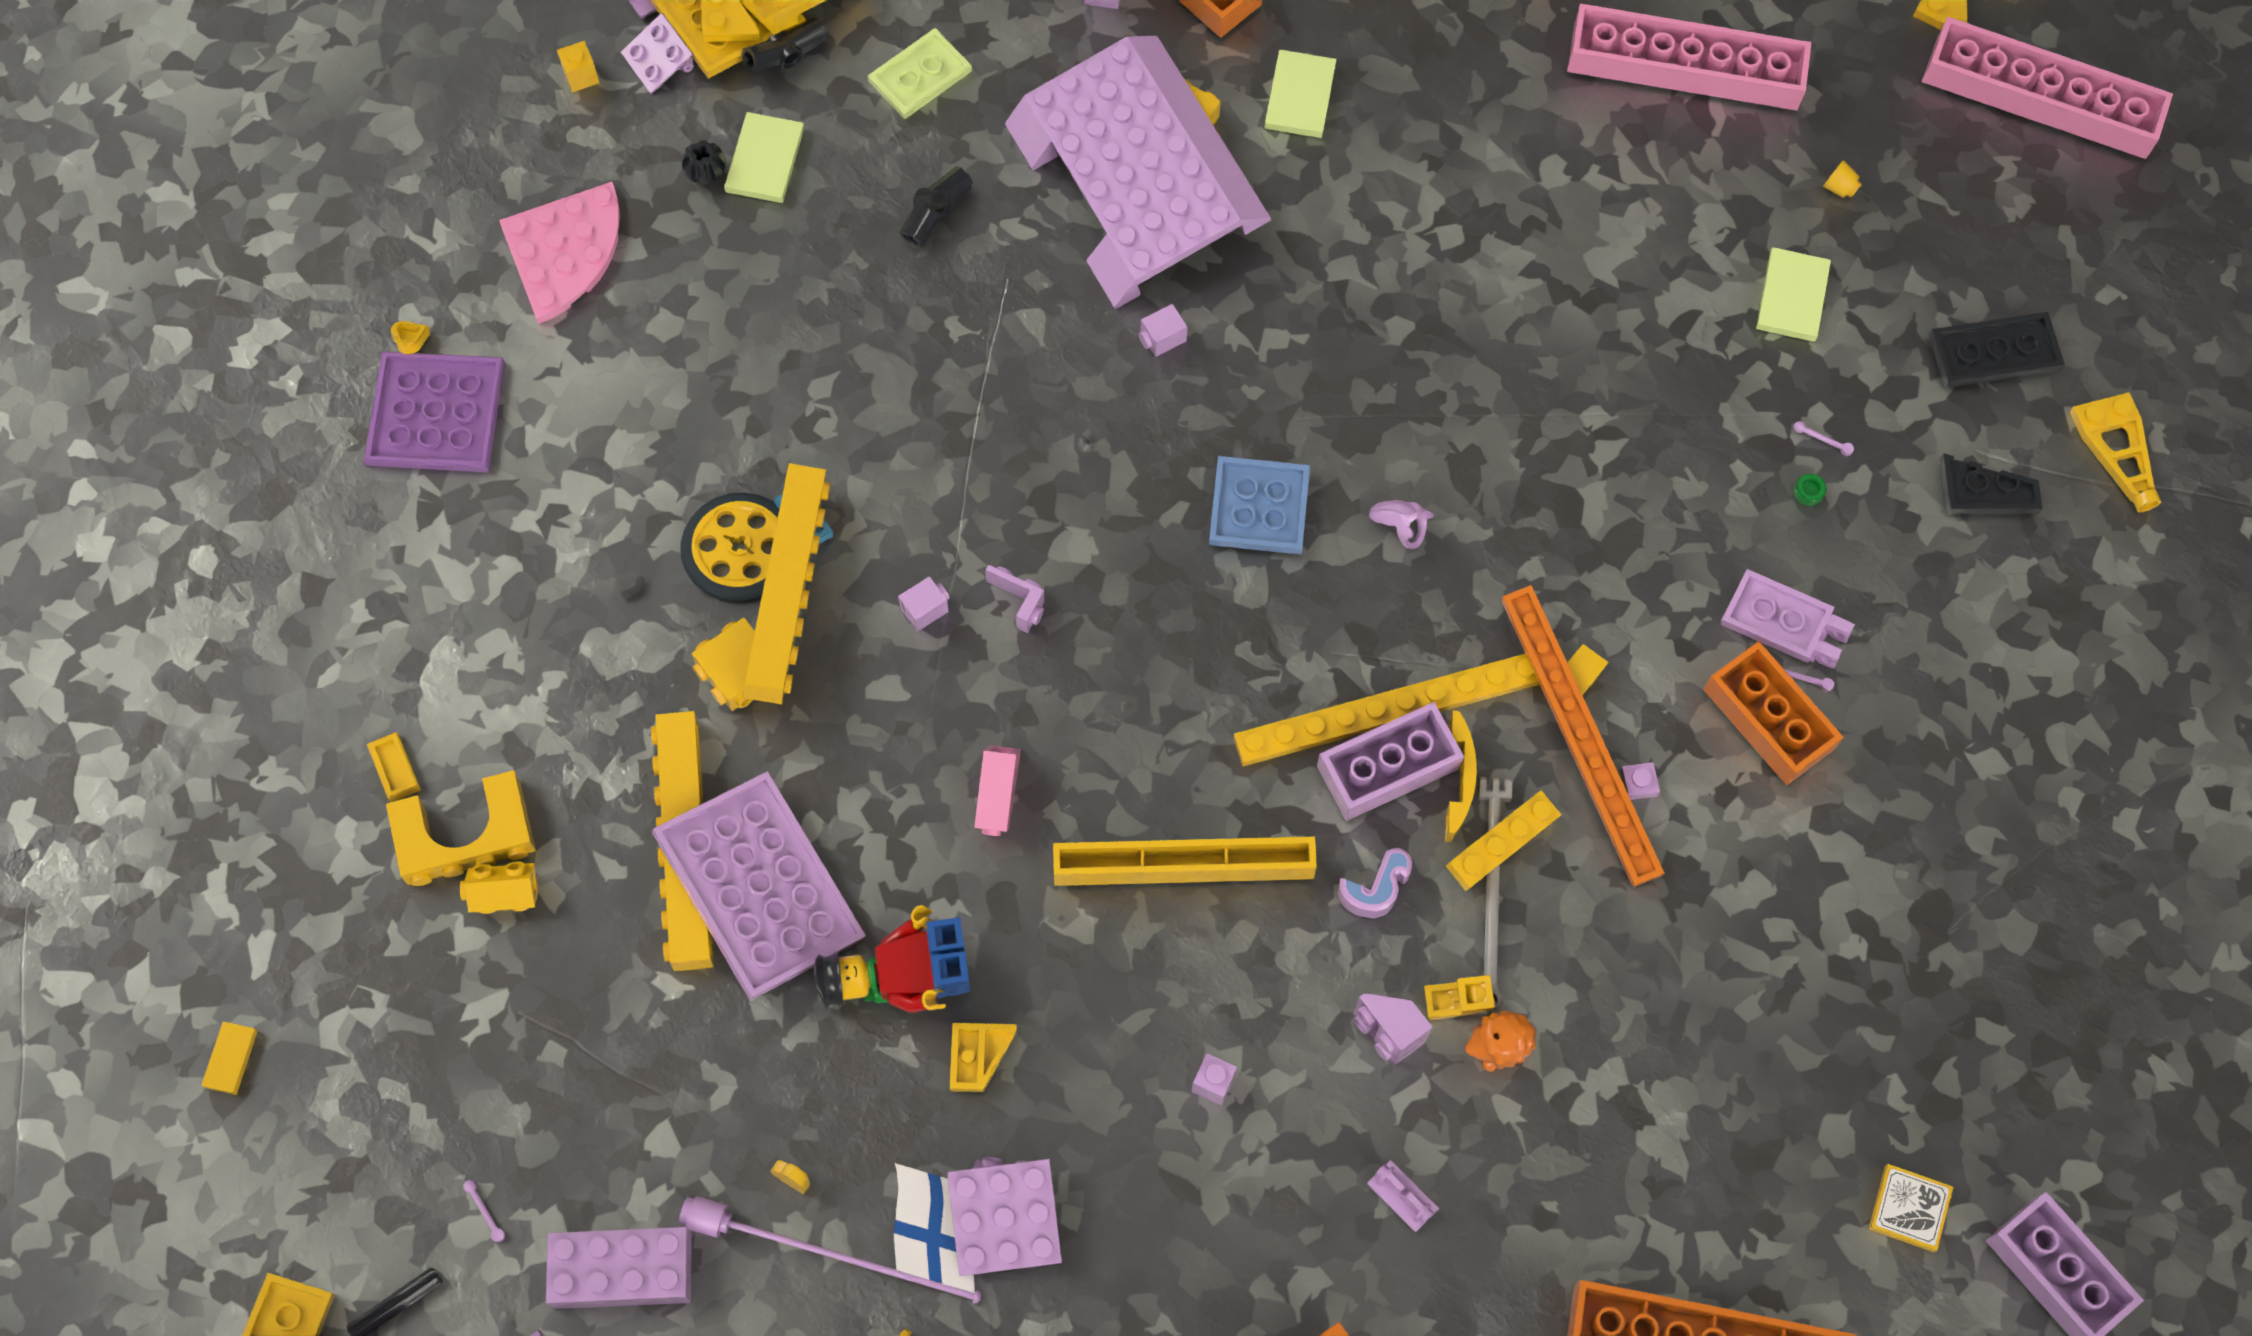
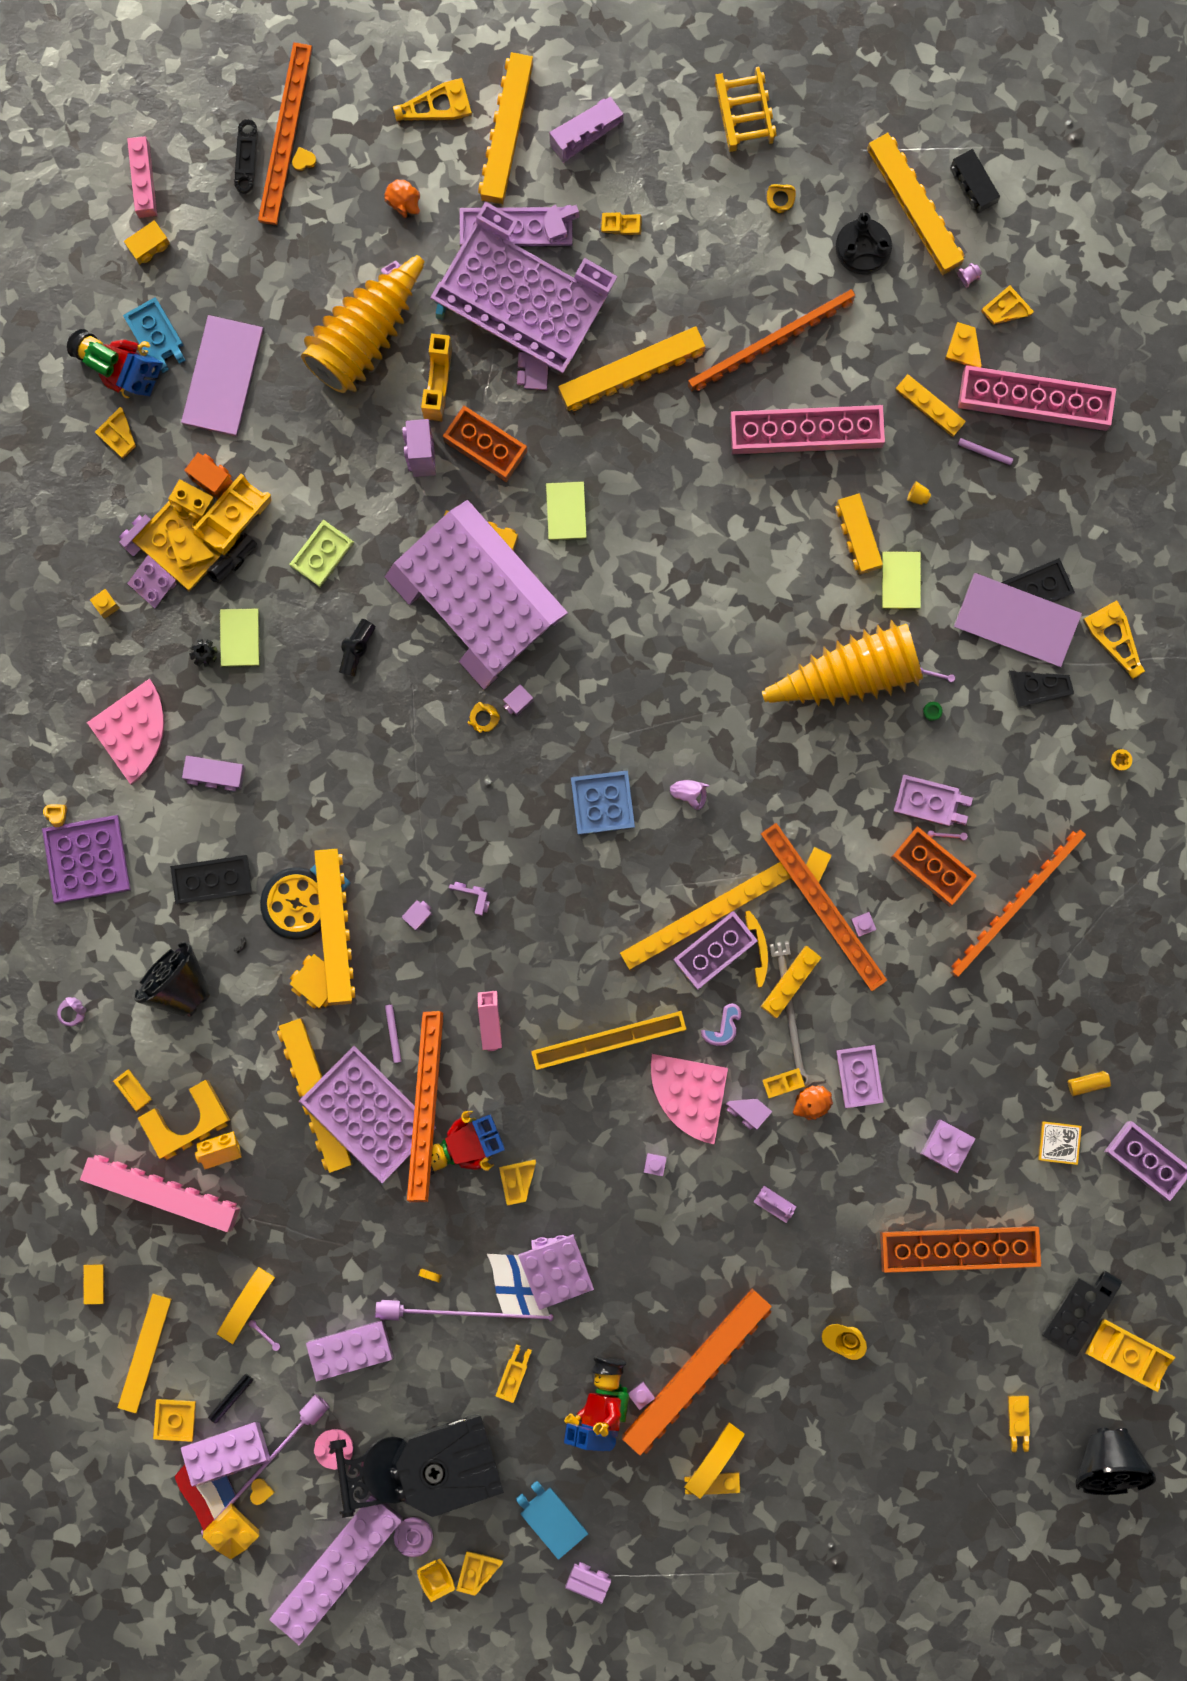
camera: 10 degrees left, 15 degrees up
none -> lavender piece [57,997,86,1027]
none -> bright pink brick [80,1155,240,1232]
none -> yellow tile [118,1293,172,1413]
none -> black cone [133,942,210,1017]
none -> black plate [170,855,252,905]
none -> lavender brick [182,756,245,792]
none -> yellow slope [217,1267,275,1344]
none -> lavender piece [385,1005,402,1063]
none -> orange plate [407,1011,443,1202]
none -> yellow piece [467,702,500,733]
none -> bright pink plate [651,1054,728,1144]
none -> yellow cone [762,620,923,706]
none -> yellow brick [835,493,883,575]
none -> lavender plate [836,1045,884,1108]
none -> yellow plate [895,374,966,437]
none -> lavender brick [920,1120,975,1173]
none -> orange plate [950,830,1086,978]
none -> lavender tile [954,573,1082,667]
none -> lavender piece [958,438,1013,466]
none -> yellow brick [1067,1071,1111,1096]
none -> yellow hat [1110,749,1133,770]

